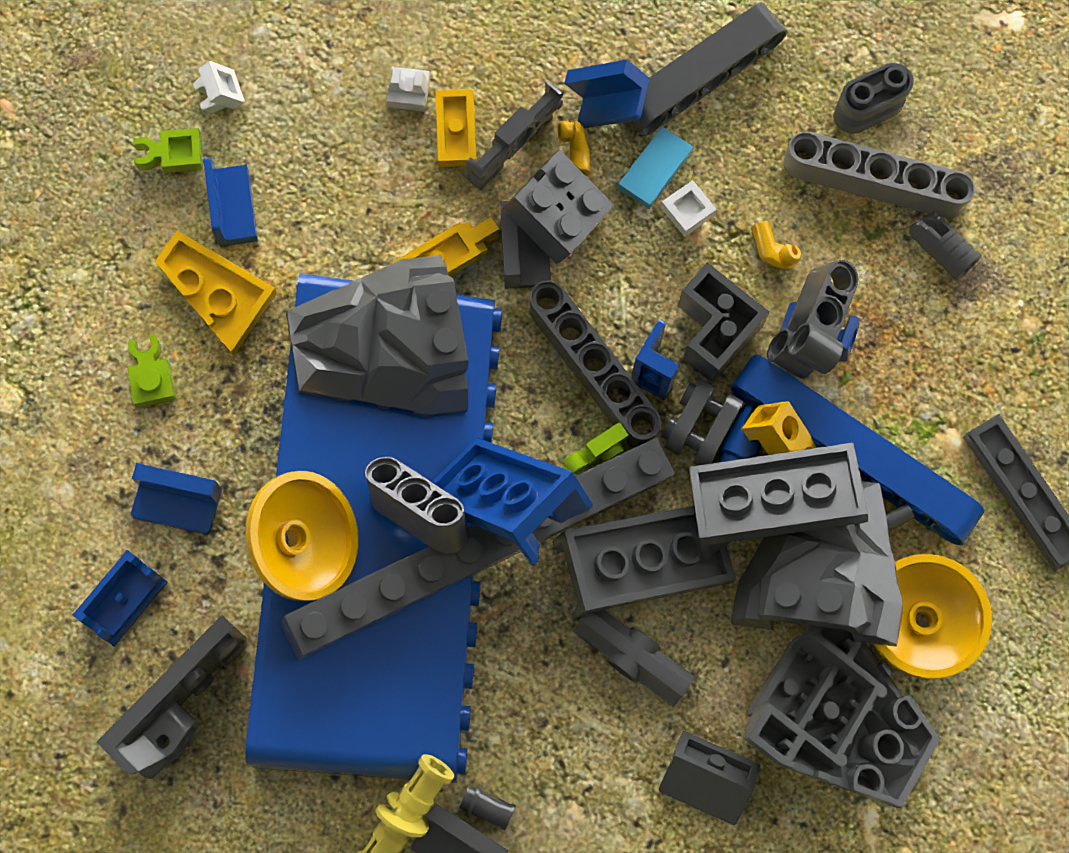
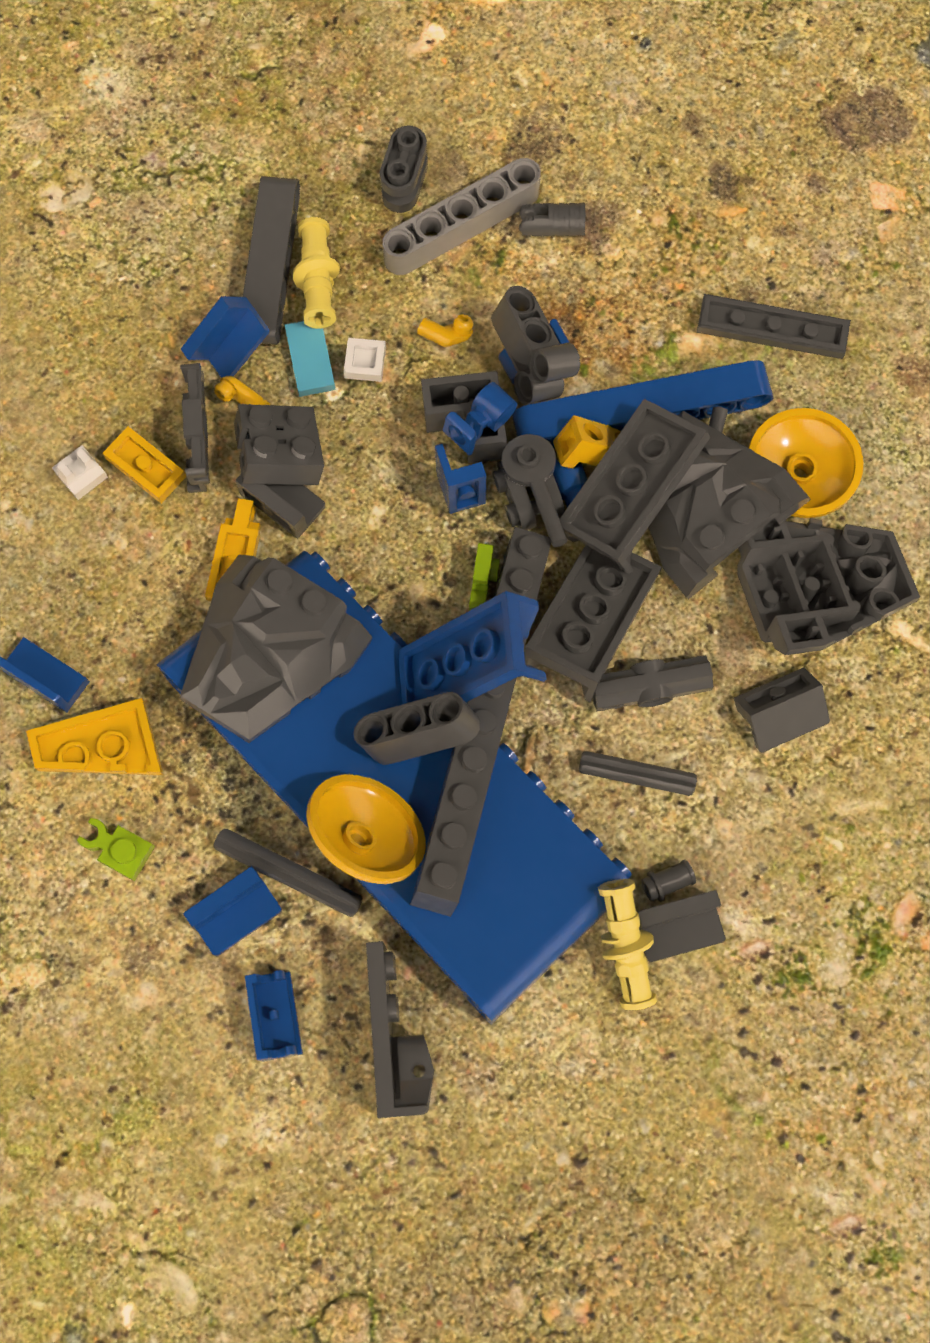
camera: 45 degrees left, 0 degrees up
dark grey beam [530,280,661,448] -> none
none -> dark grey axle [214,829,363,917]
none -> light yellow piece [293,217,340,329]
none -> blue leg [443,382,517,455]
none -> dark grey piece [502,434,567,547]
none -> dark grey axle [579,751,697,796]

